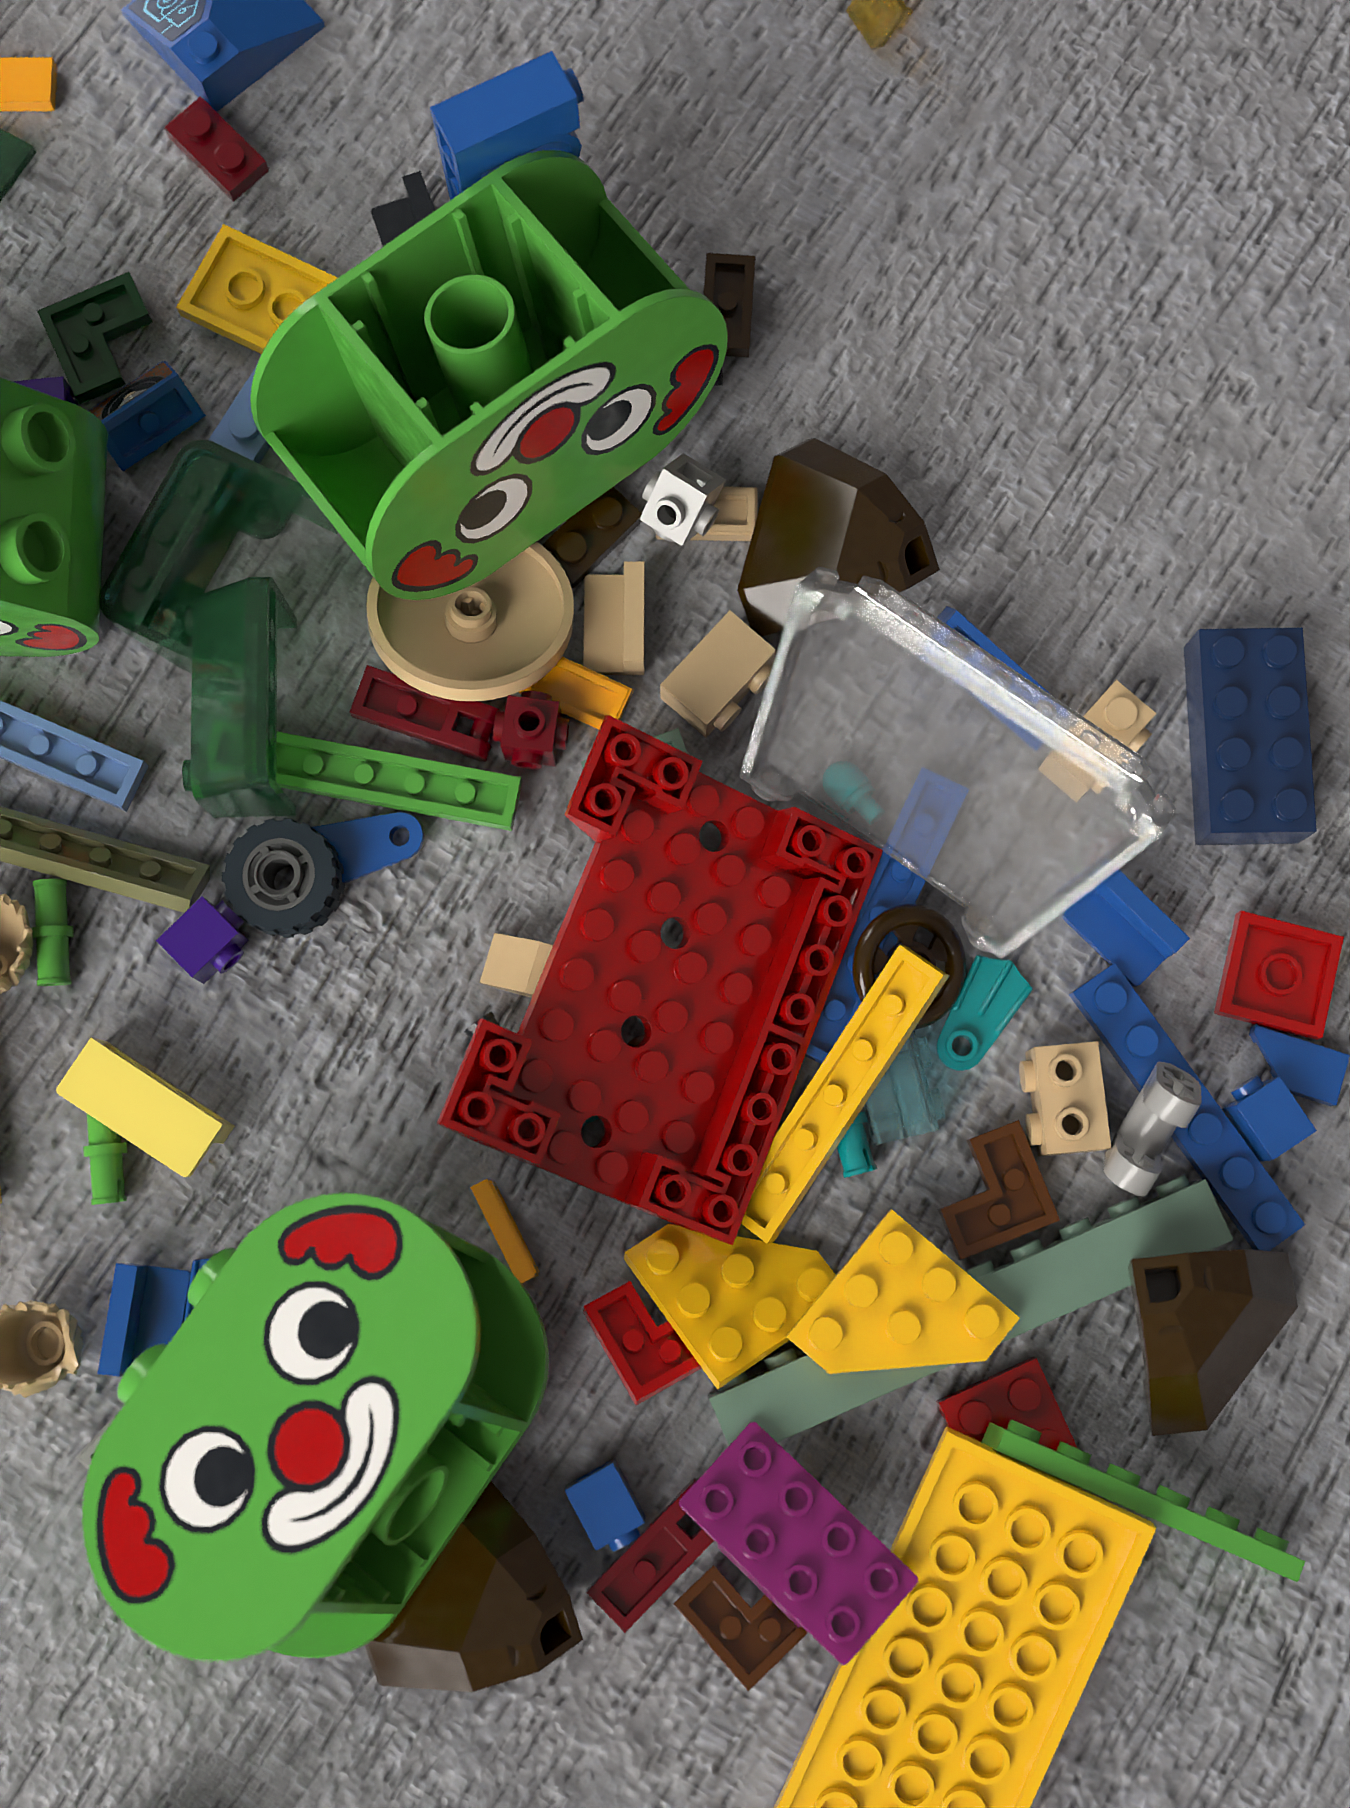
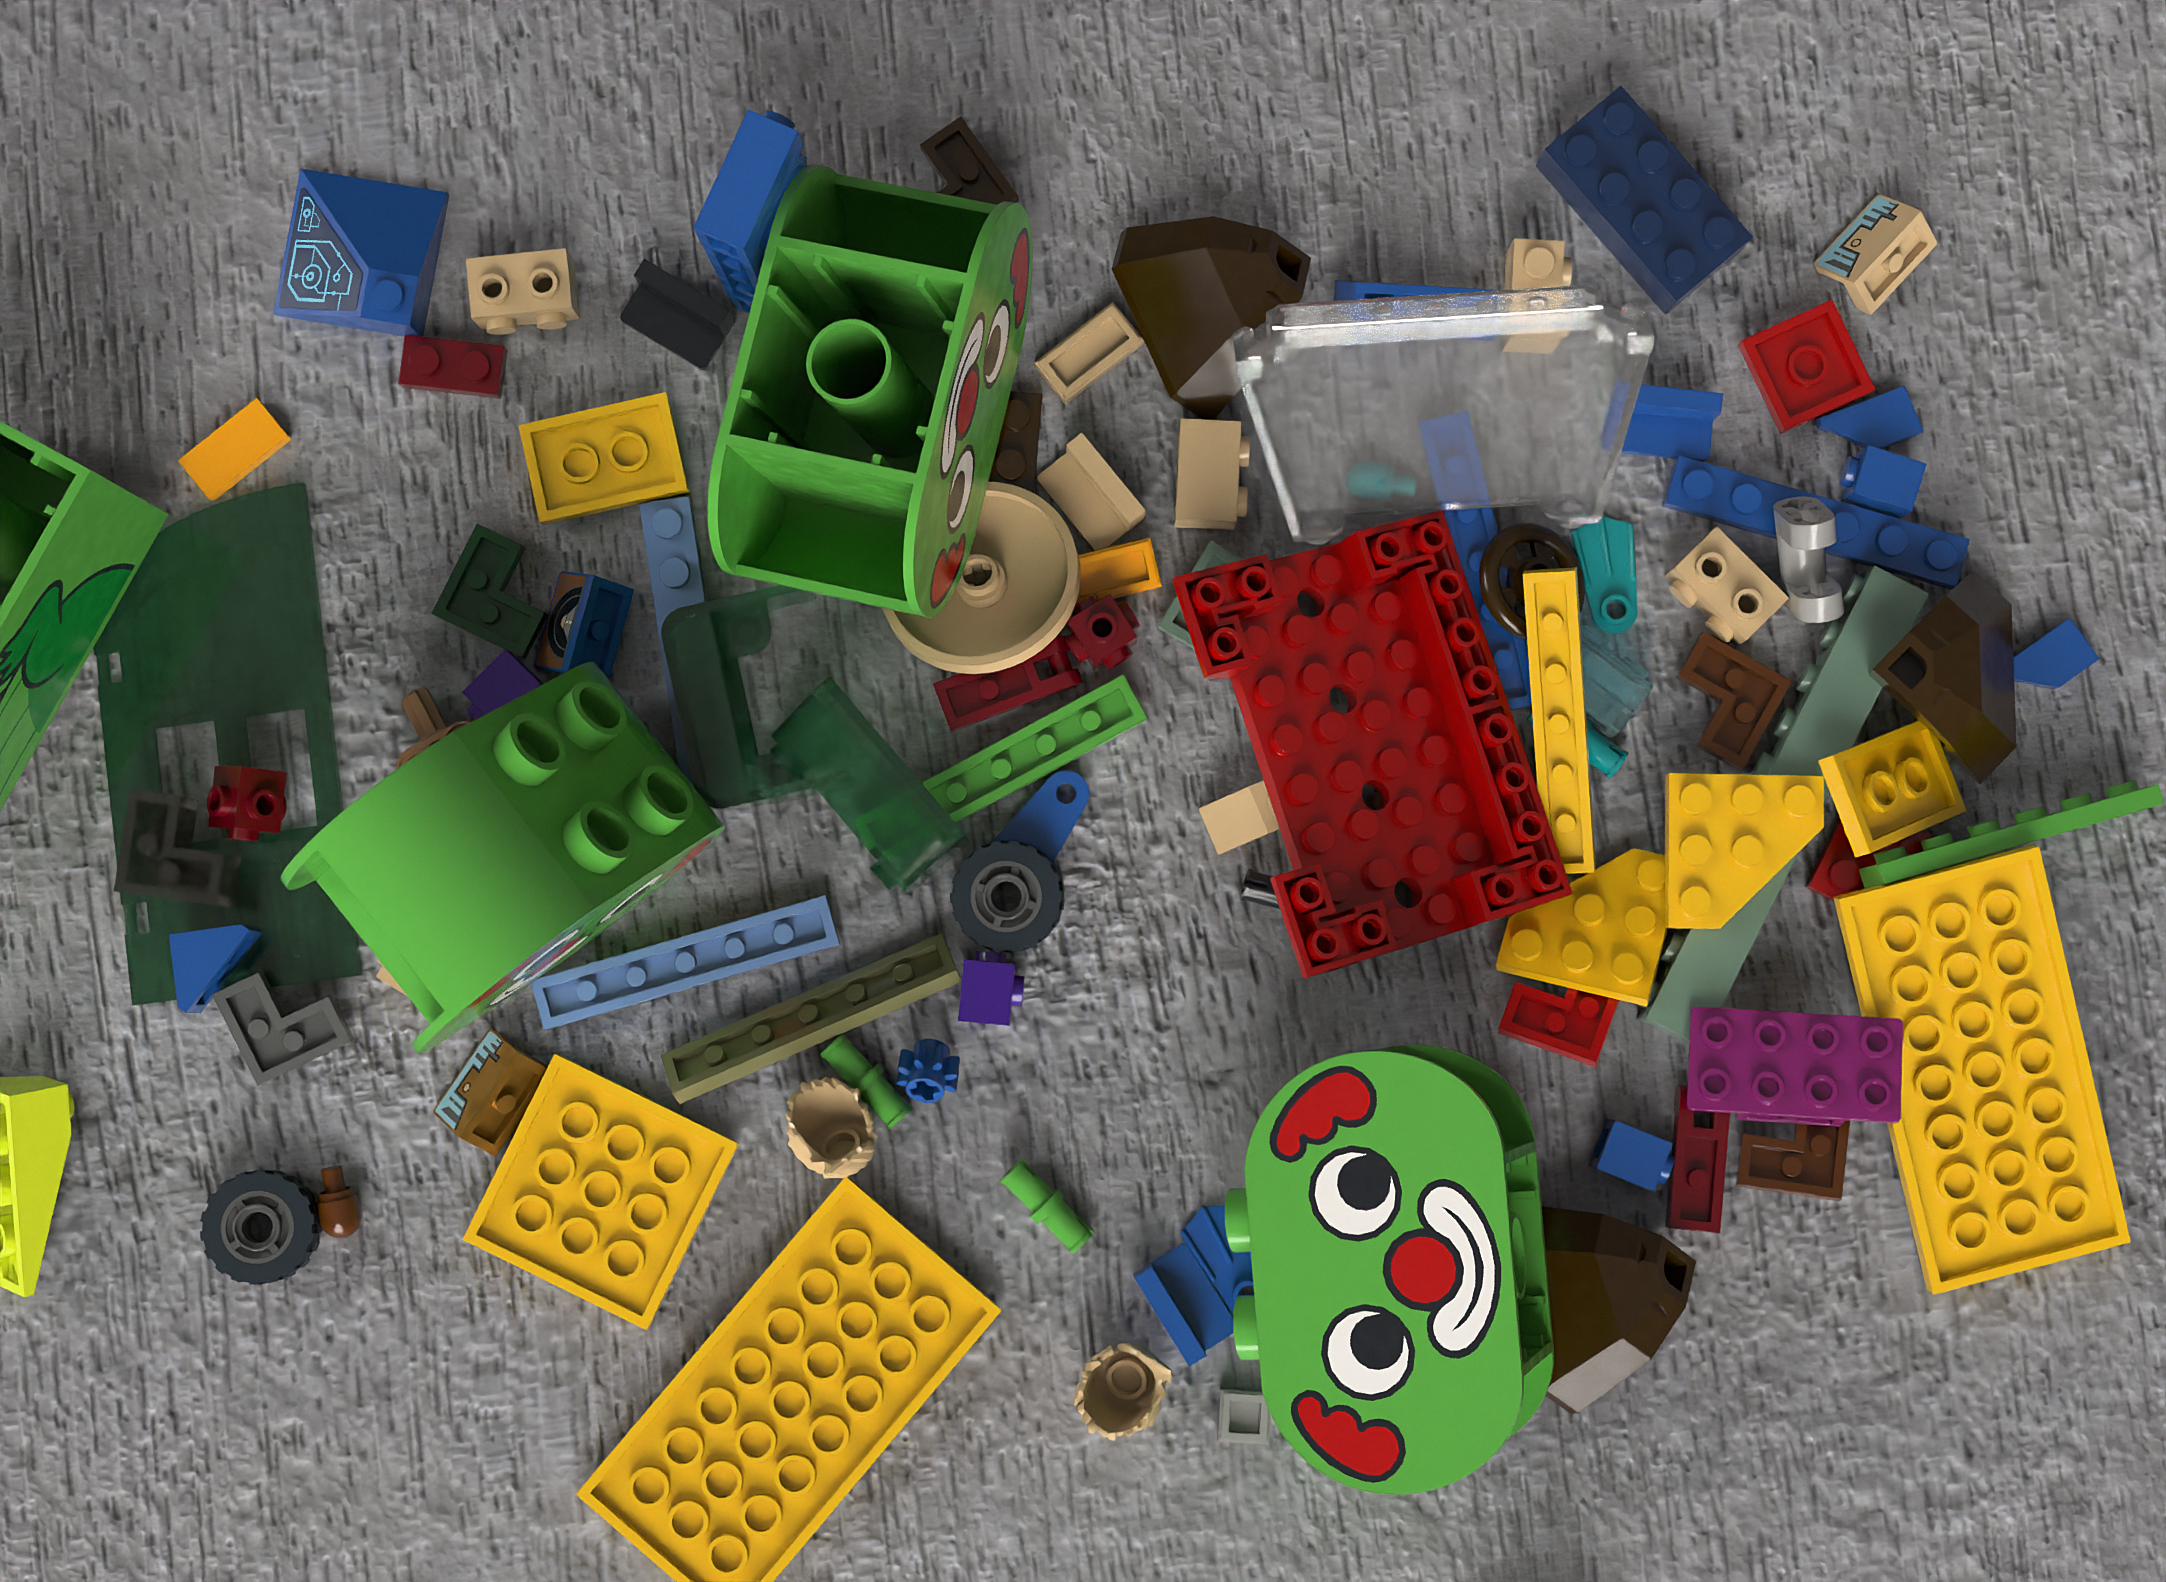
camera: 40 degrees left, 5 degrees up
light yellow panel [56,1038,235,1177] -> none
light orange tile [470,1179,540,1284] -> none
light grey brick [640,453,726,546] -> none
none -> tan brick [466,248,580,335]
none -> blue gear [897,1039,960,1103]
none -> yellow plate [1818,720,1967,857]
none -> blue tile [2014,618,2100,689]

